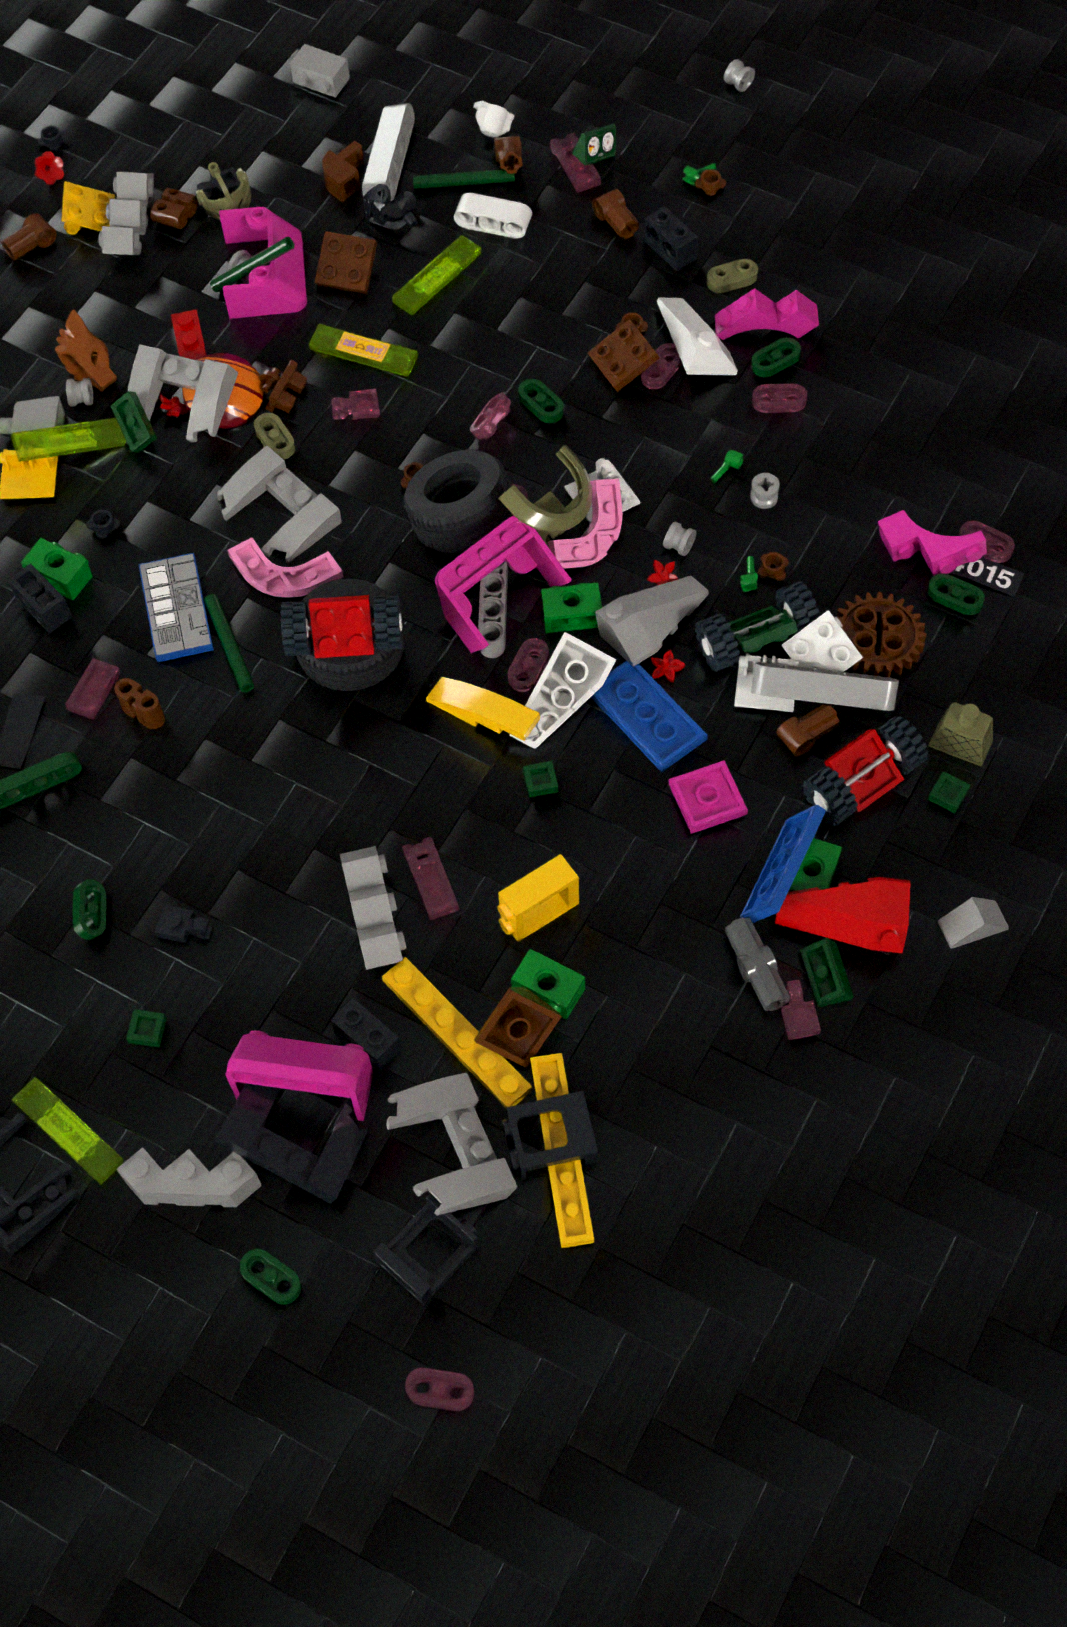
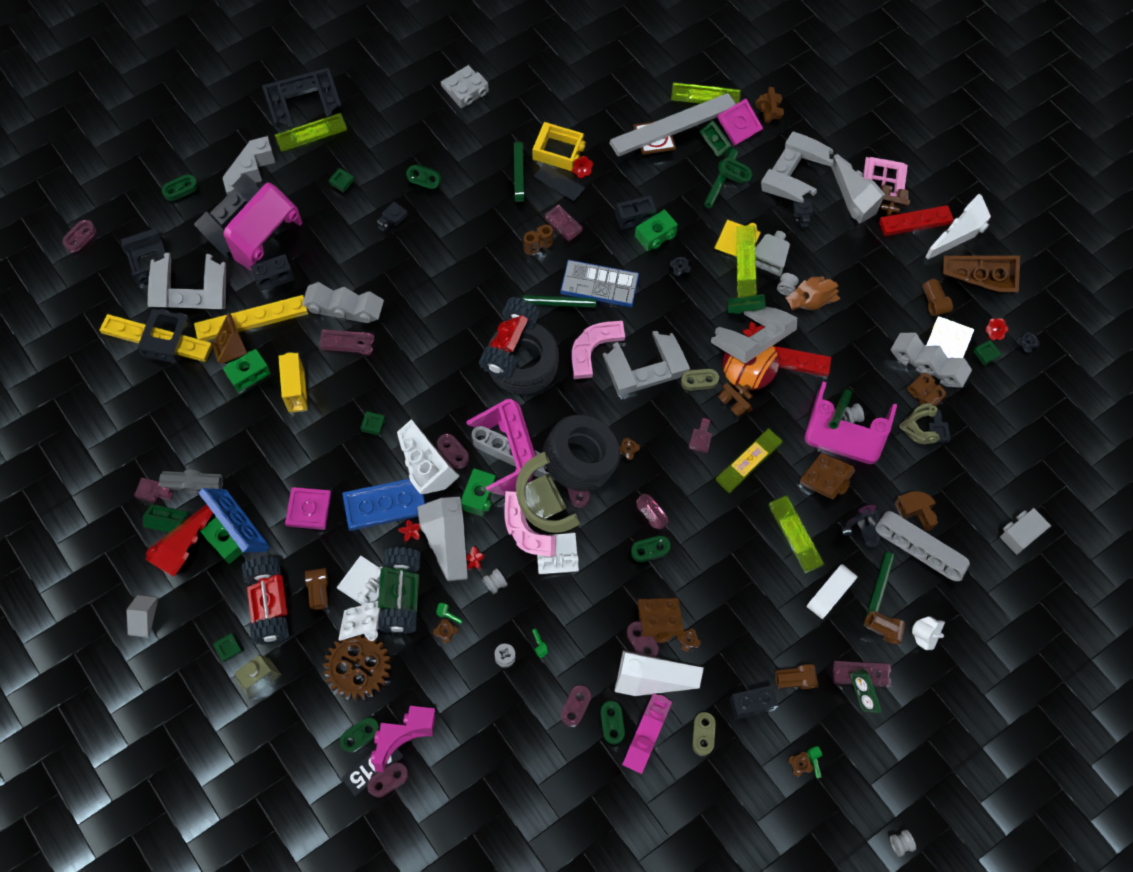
camera: 110 degrees right, 5 degrees up
yellow slope [426,677,540,741] -> none
light grey beam [751,662,899,711] -> none
none -> dark green plate [973,340,1001,366]

